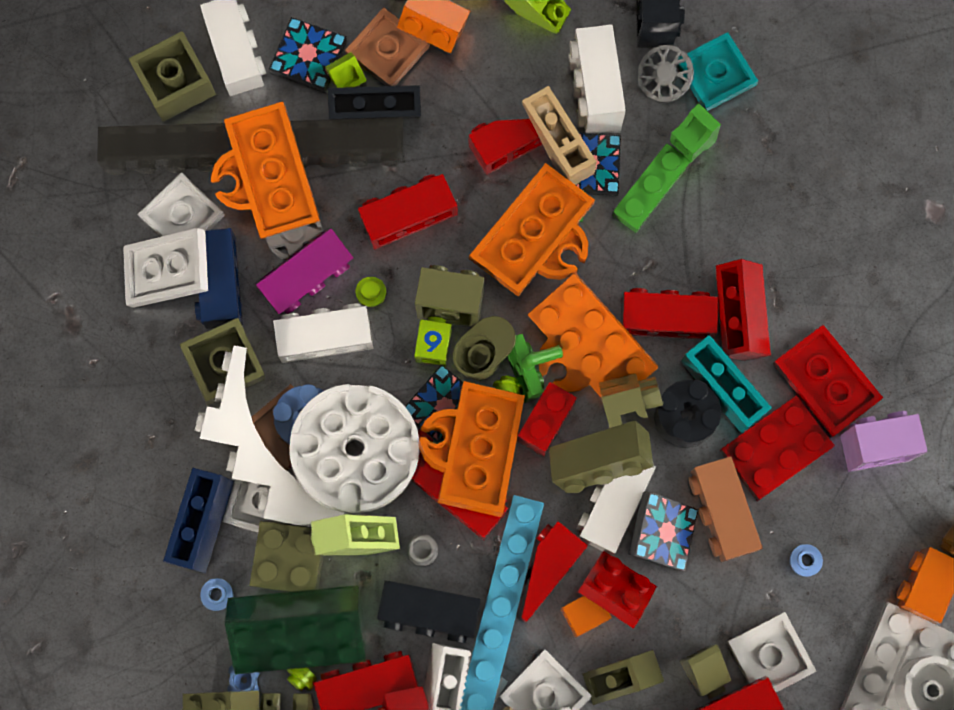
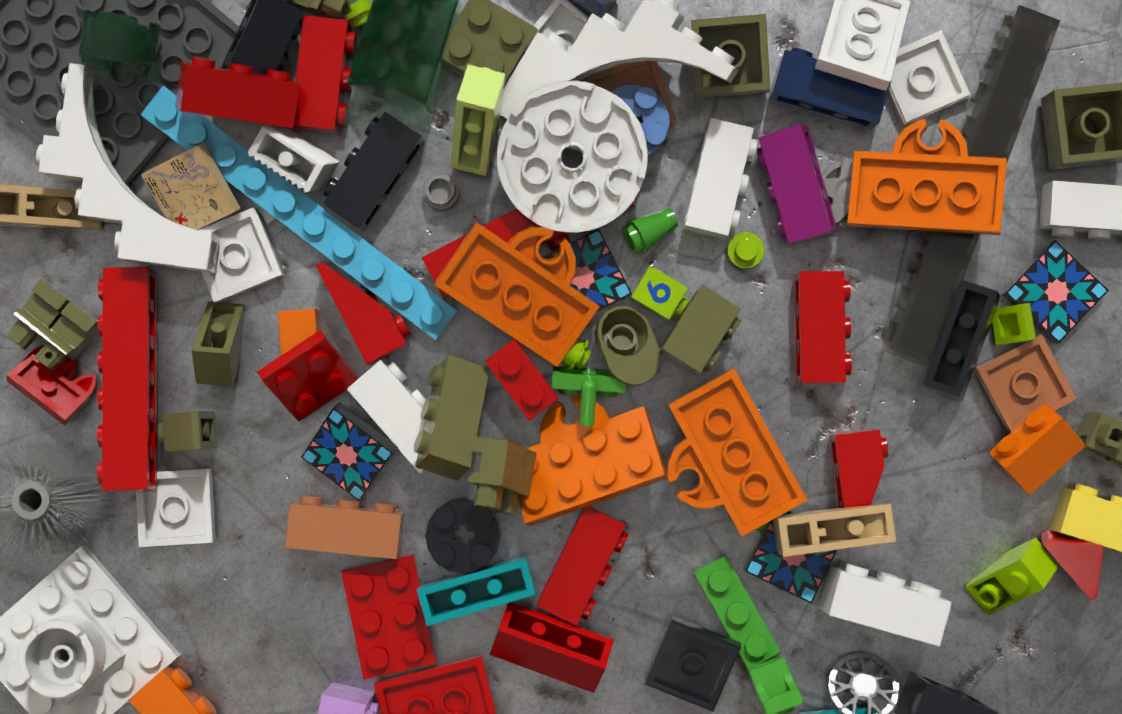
camera: 110 degrees right, 10 degrees up
light blue plate [790,544,823,577] -> none
none -> bright green cone [621,208,678,254]
none -> black tile [645,615,741,712]

